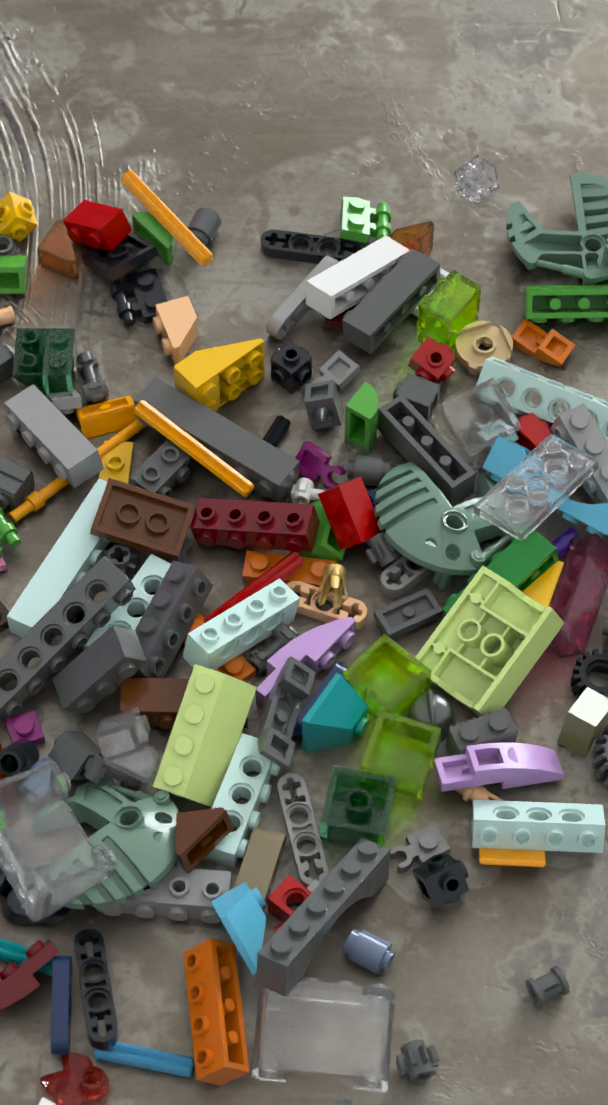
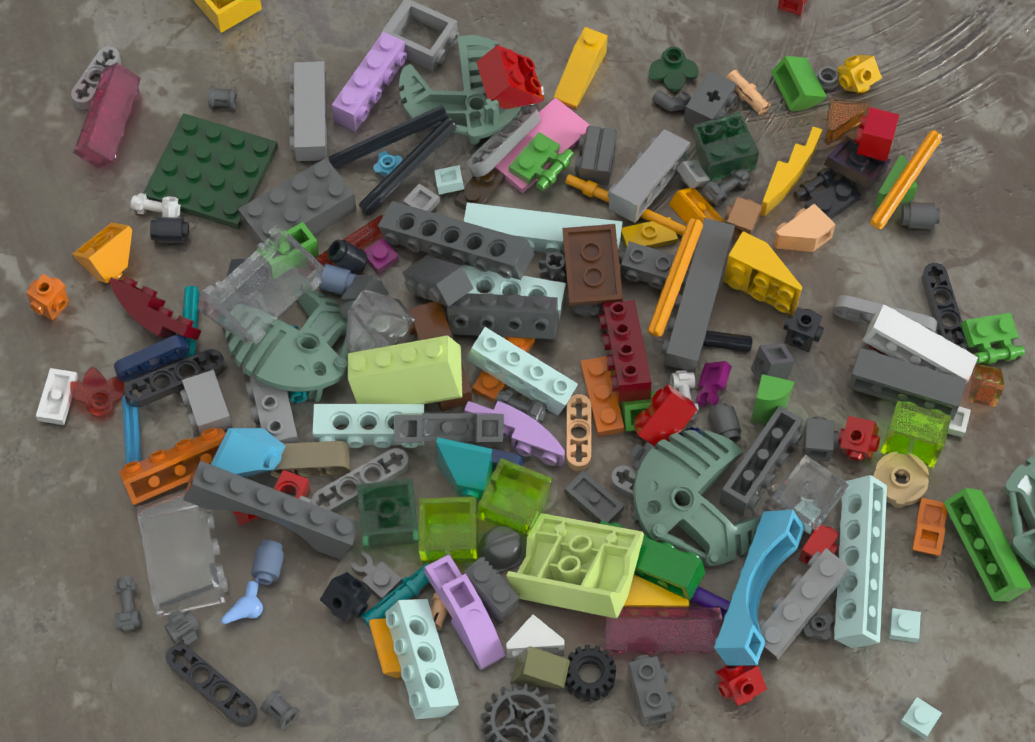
camera: 70 degrees right, 5 degrees up
reddish brown slope [175,807,234,874] -> none
red axle [204,551,304,624] -> none
light grey plate [309,350,361,391] -> none
pearl gold piece [317,564,349,609] -> none
clear plate [474,434,599,542] -> none
none -> black beam [166,644,257,727]
none -> light grey brick [180,370,233,436]
none -> light blue animal [221,581,263,624]
none -> teal pin [361,562,430,629]
none -> white slope [506,615,565,658]
none -> medium nougat brick [724,197,762,240]
none -> yellow slope [760,127,823,217]

